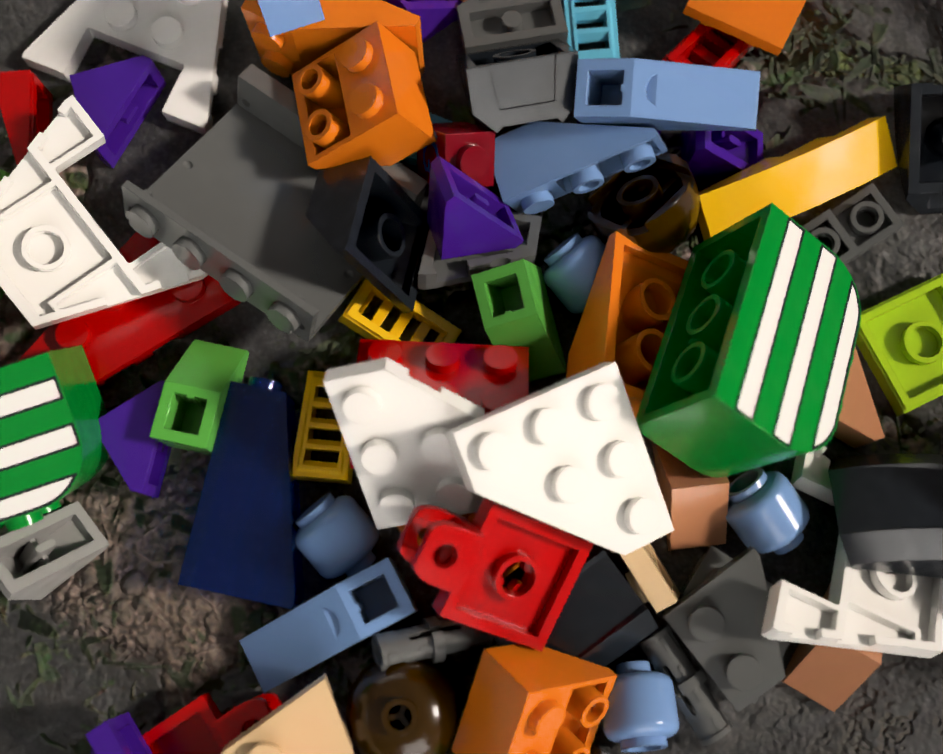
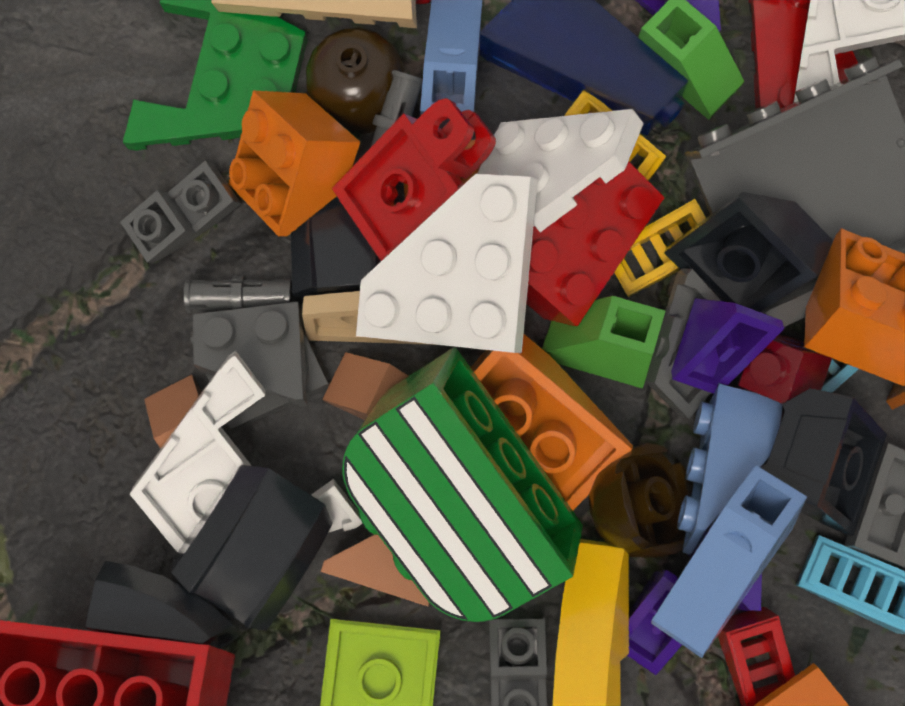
camera: 125 degrees right, 0 degrees up
medium blue head [294,493,379,579] -> none
medium blue head [543,233,606,314] -> none
medium blue head [602,661,680,753] -> none
medium blue head [726,468,810,555] -> none

